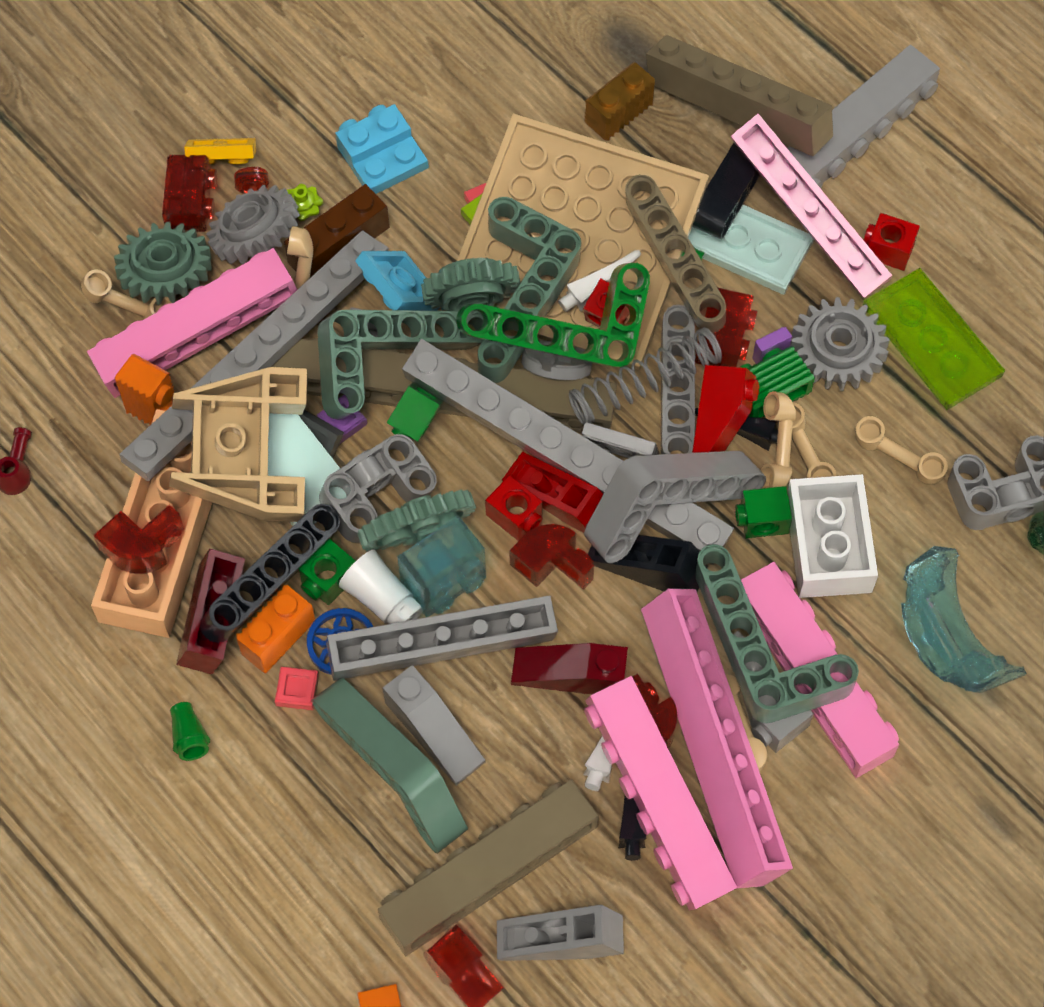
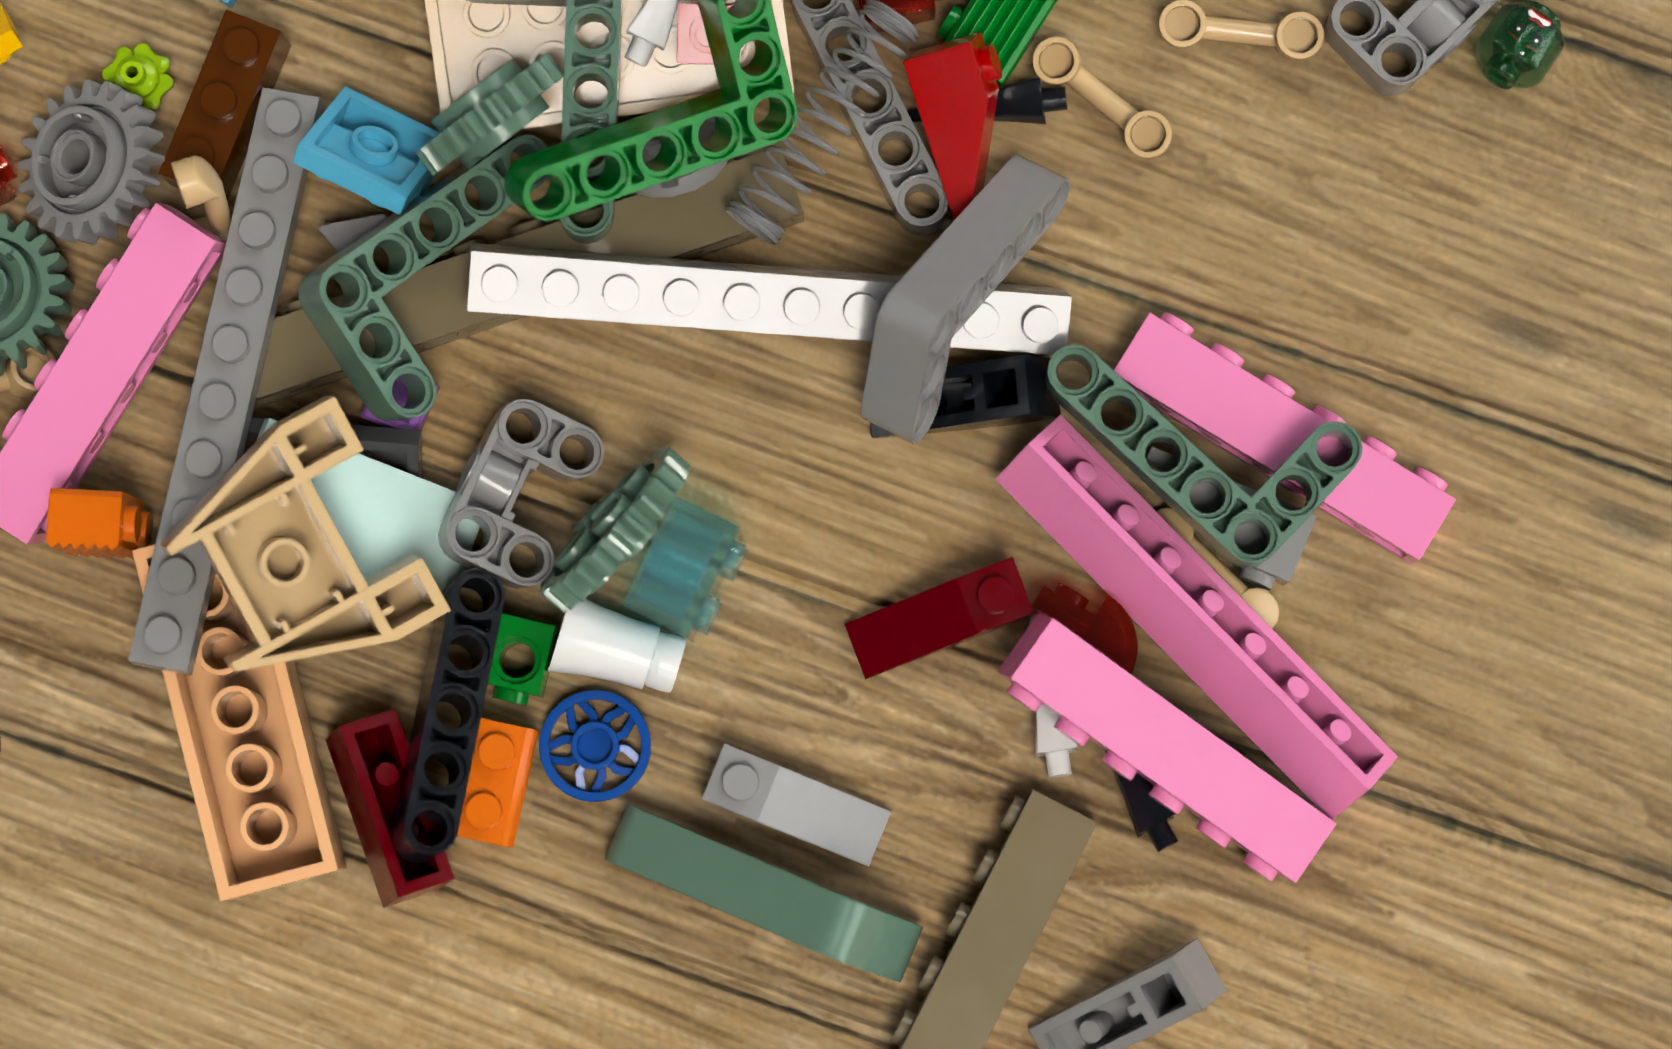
camera: 25 degrees left, 20 degrees up
clear red brick [93,504,184,574] -> none
green cone [170,702,210,761] -> none
clear red tile [234,167,269,194] -> none
coral tile [275,667,319,710] -> none
light grey brick [326,595,558,681] -> none
green brick [387,383,444,442] -> none
red brick [485,475,543,541] -> none
red slope [502,452,603,533] -> none
clear red brick [509,524,594,590] -> none
light grey tile [582,422,659,458] -> none
green brick [735,486,792,539] -> none
tan bar [760,391,796,489] -> none
white brick [787,474,878,598] -> none
clear light blue windscreen [901,546,1027,693] -> none

